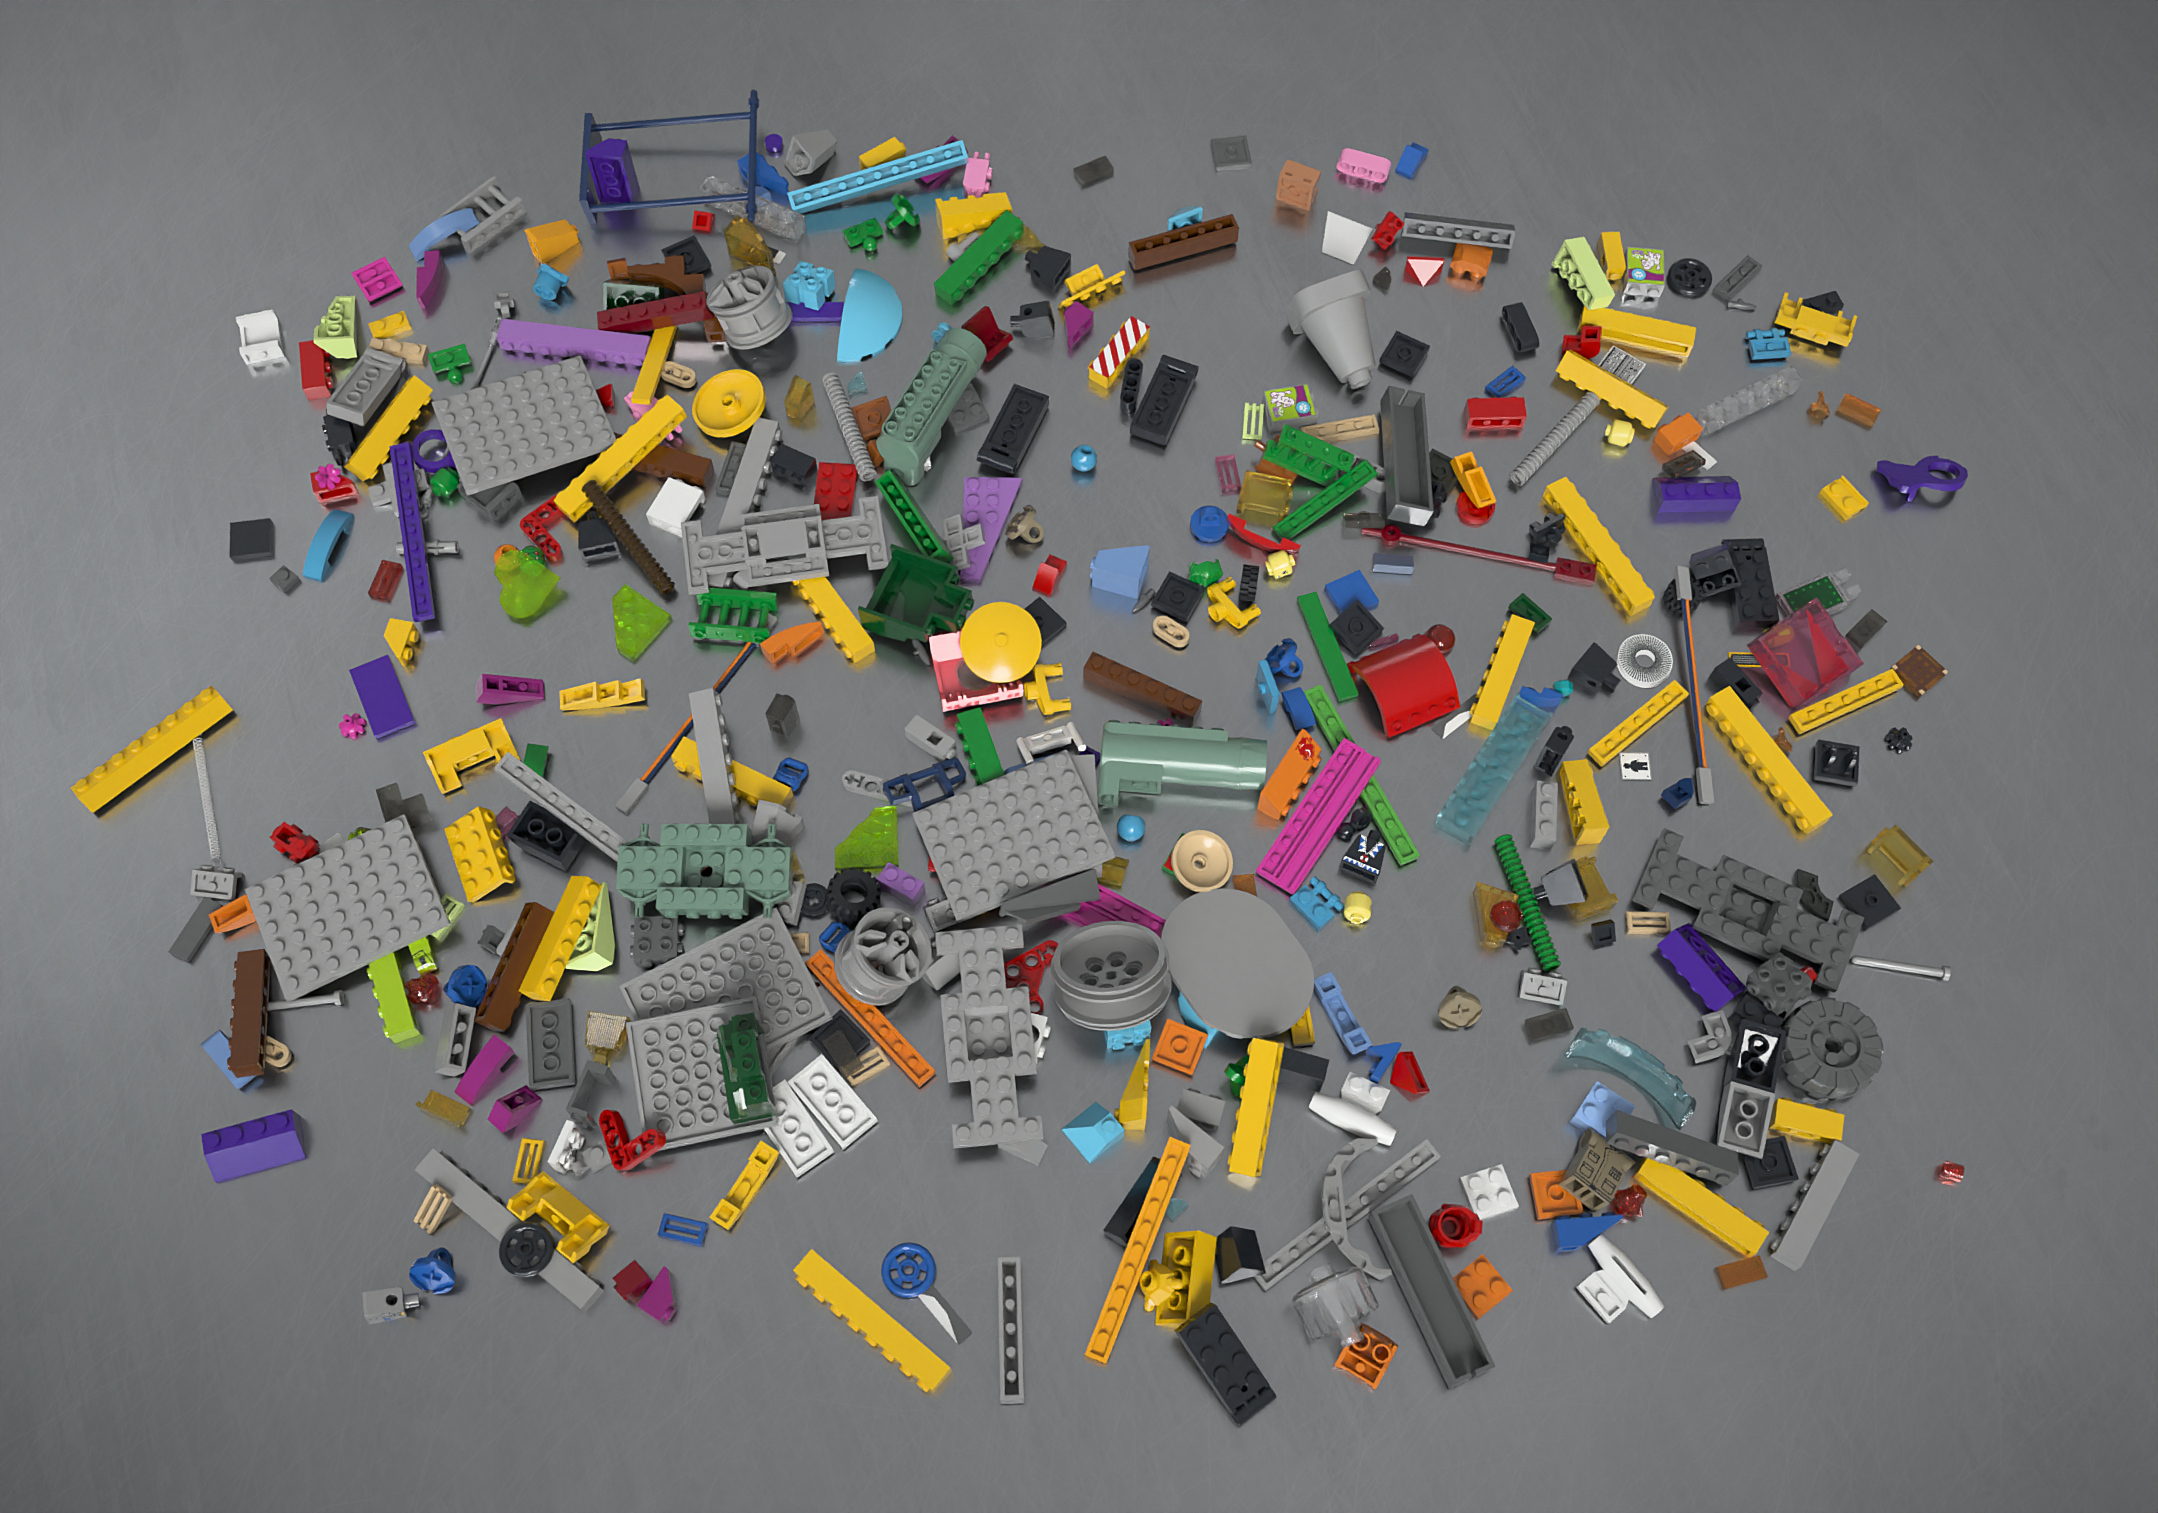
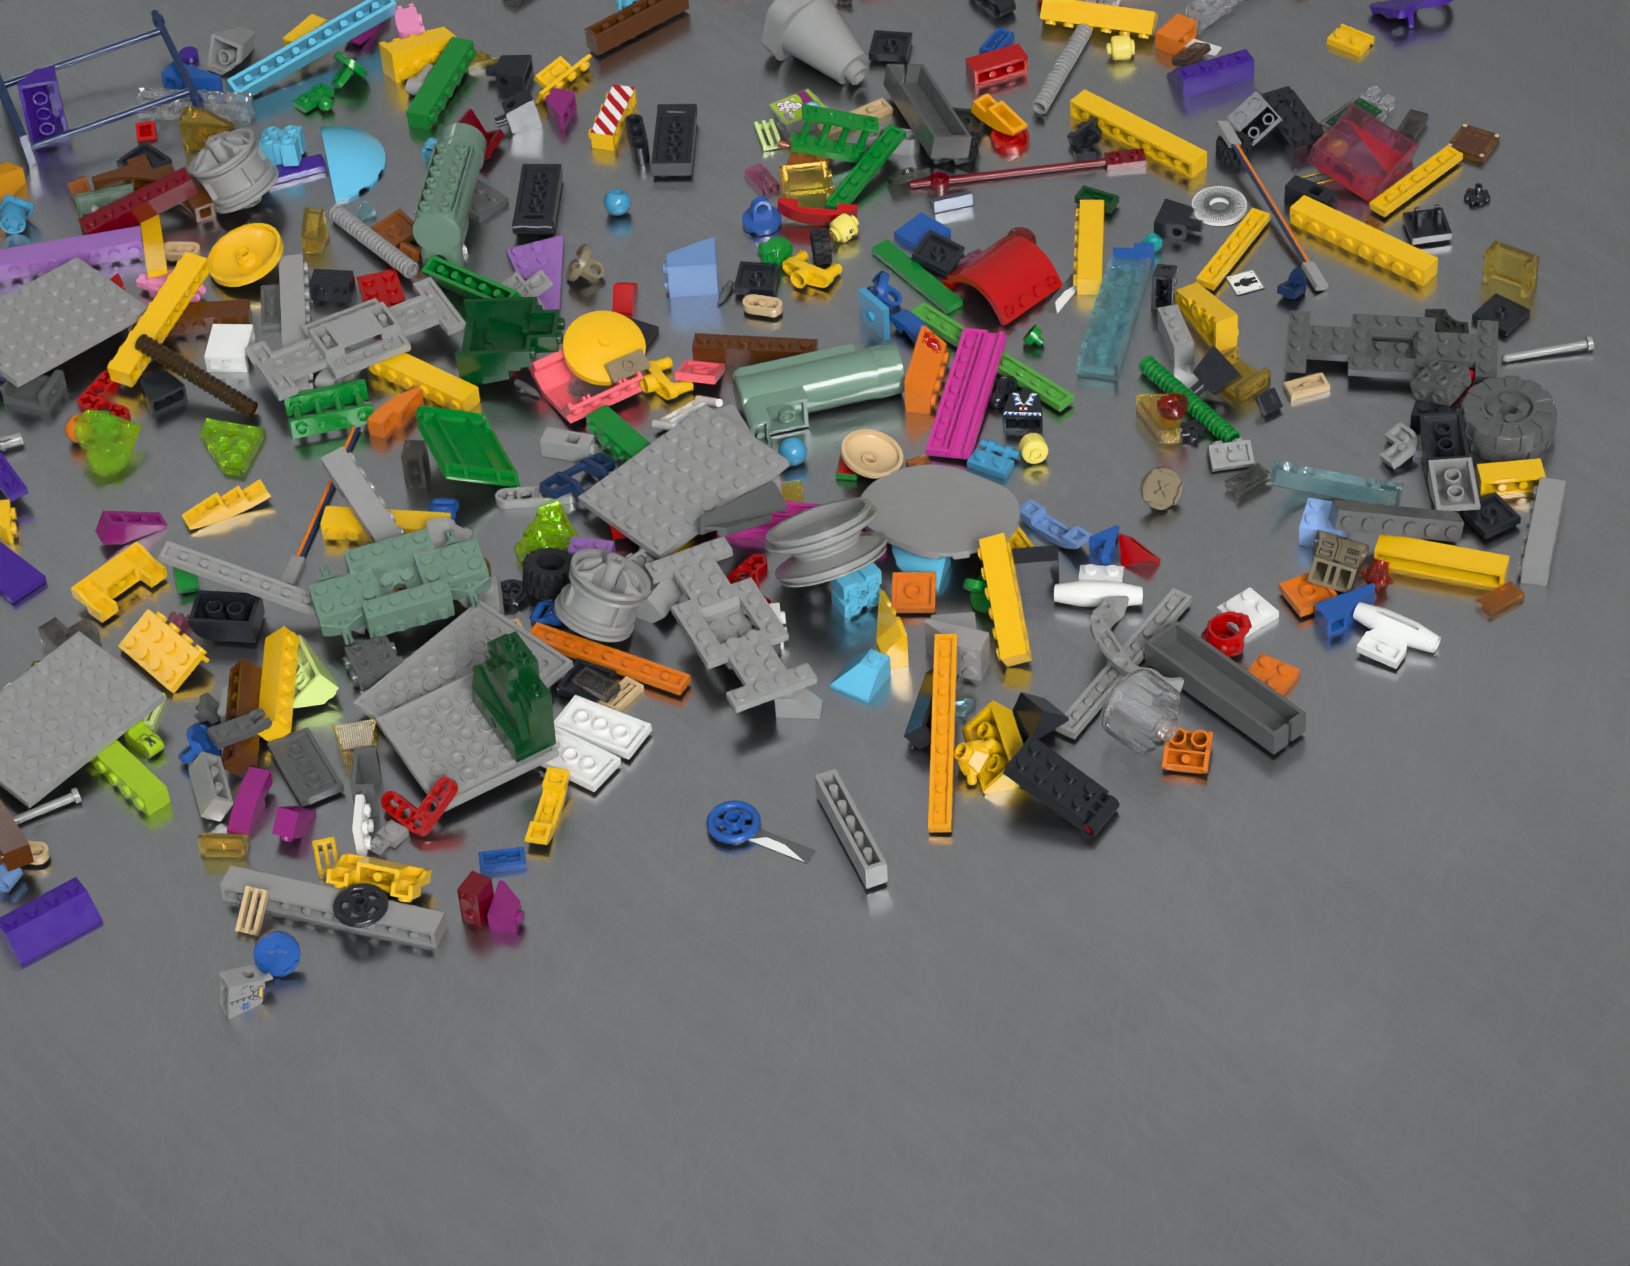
camera: 15 degrees left, 20 degrees down
clear red rock [405,972,439,1005] -> none
yellow brick [793,1249,952,1393] -> none
dark purple slope [1657,923,1747,1012] -> none
none -> dark grey hinge [207,708,273,749]
none -> green piece [416,406,520,487]
none -> dark tan plate [604,349,651,384]
none -> coral tile [675,359,725,384]
none -> green tile [1023,324,1044,346]

